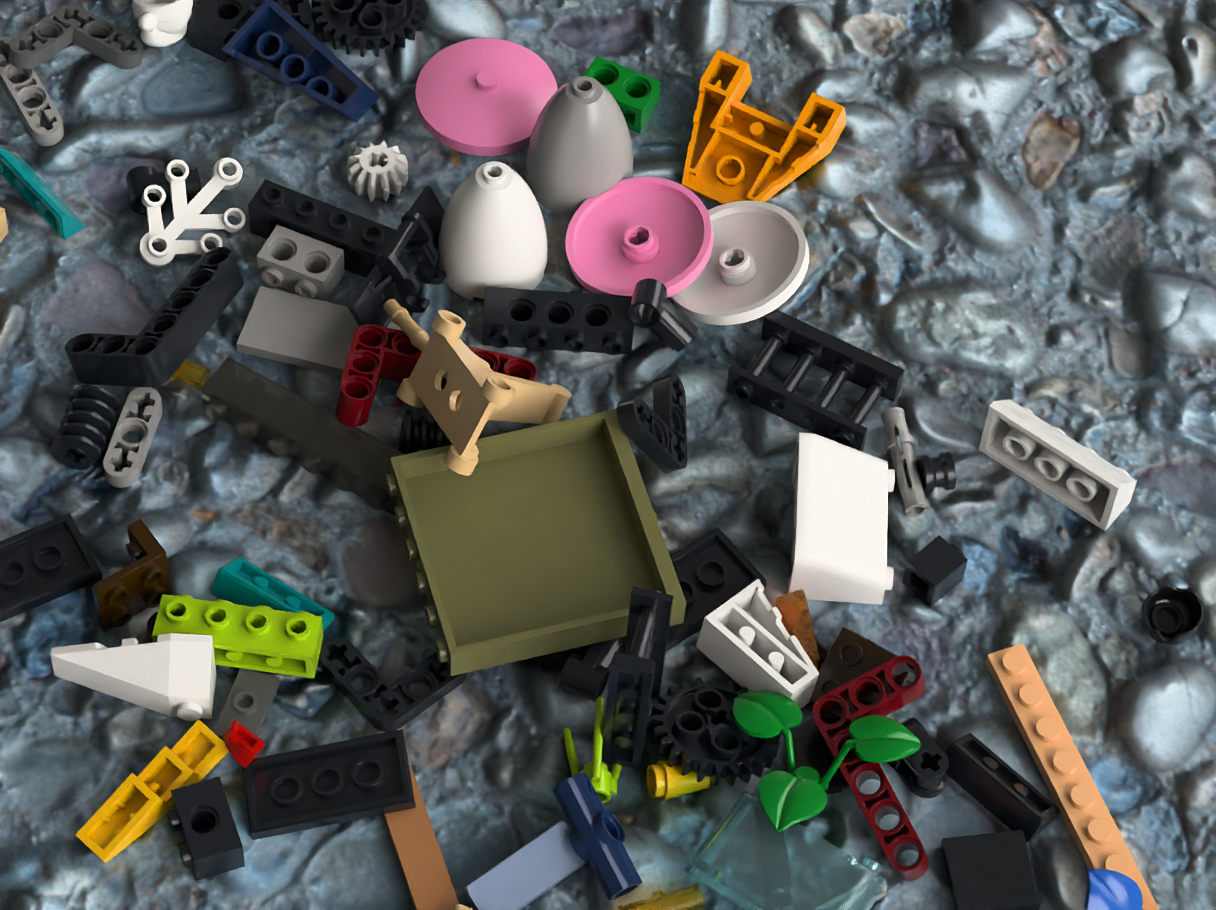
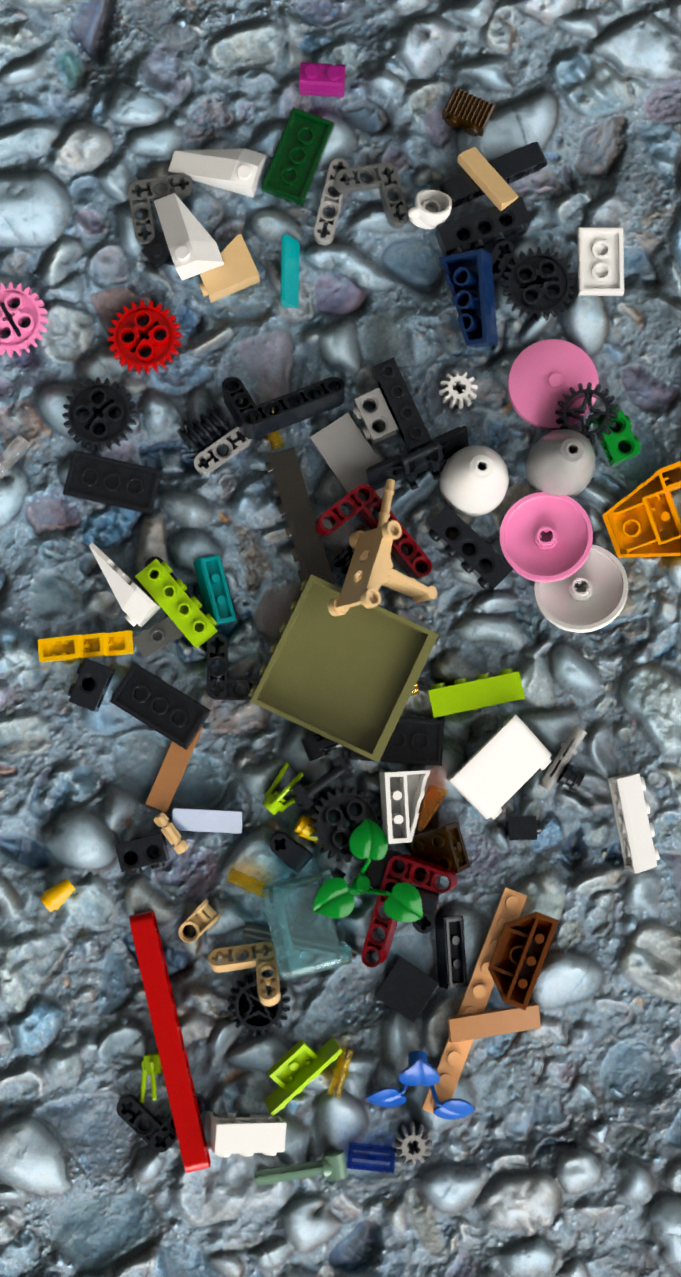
camera: 45 degrees right, 30 degrees up
dark brown bracket [92,519,172,632] -> none
black piece [126,166,201,215] -> none
white plant [139,158,246,267] -> none
red tile [223,720,266,768] -> none
dark blue piece [552,773,643,900] -> none
black beam [616,373,688,474] -> none
black piece [627,278,698,352] -> none
black fence [726,309,905,451] -> none
black hair [1141,584,1204,645] -> none
none -> black piece [270,832,314,874]
none -> lime brick [427,668,525,718]
none -> medium nougat tile [447,1003,541,1043]
none -> reddish brown wedge [488,912,559,1011]
none -> black gear [555,382,618,445]

